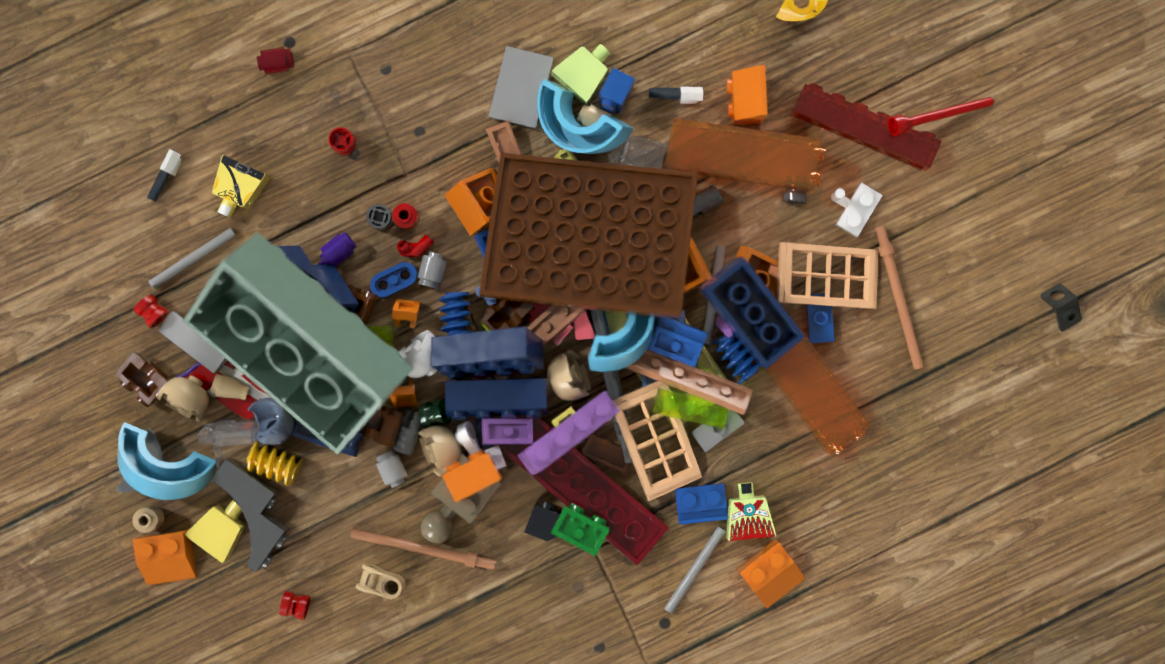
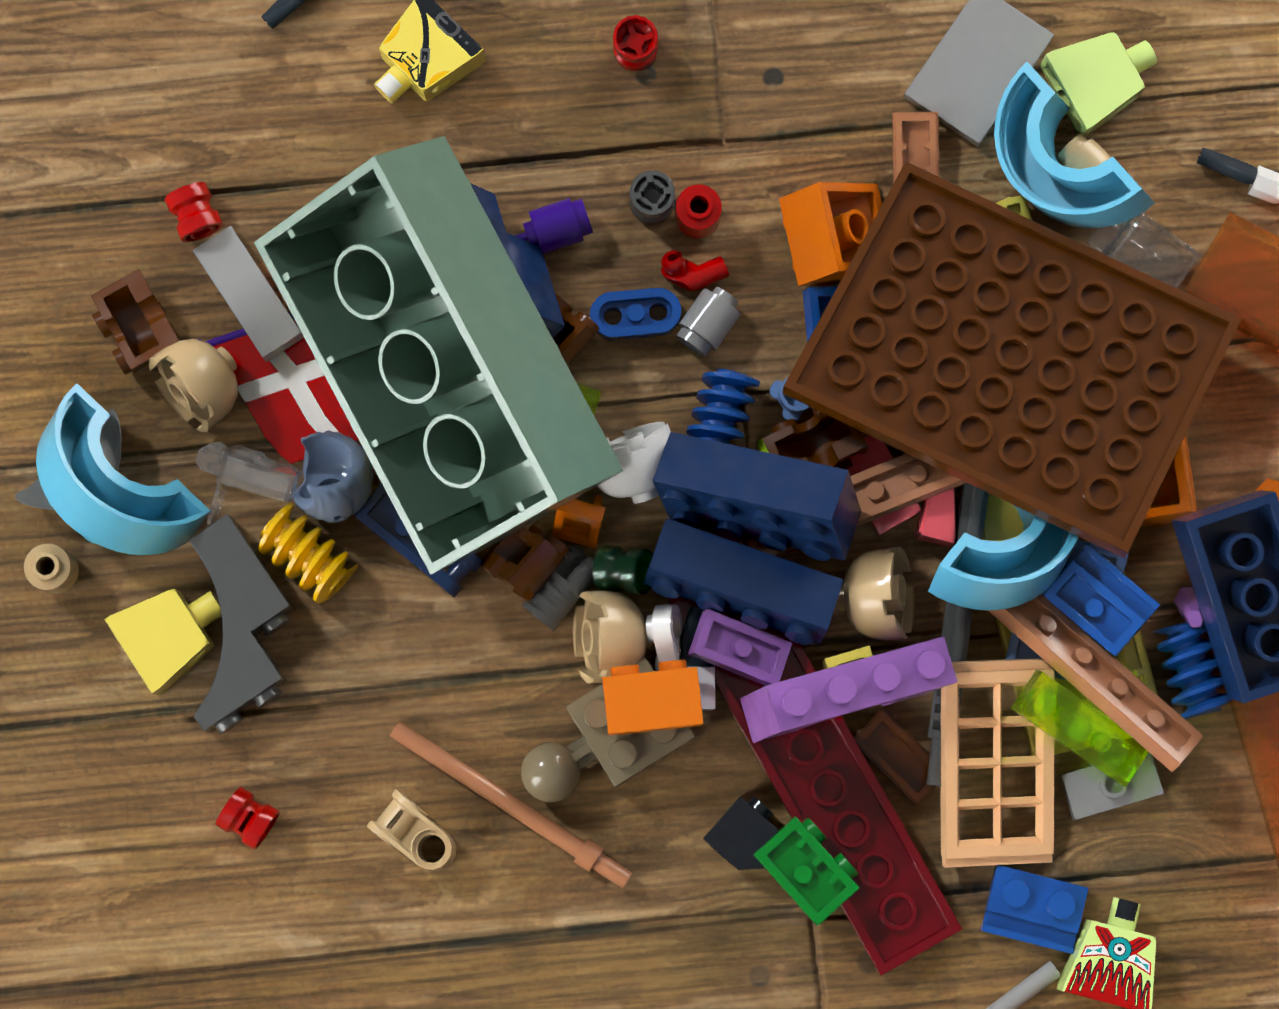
camera: 20 degrees right, 5 degrees down
orange slope [133,529,197,585] -> none
light grey bar [149,227,236,289] -> none
tan cone [210,373,250,400] -> none
light grey brick [375,450,408,488] -> none
orange tile [392,299,421,329] -> none
blue brick [599,68,635,115] -> none
dark grey hinge [693,184,724,220] -> none
light grey bar [703,246,726,344] -> none

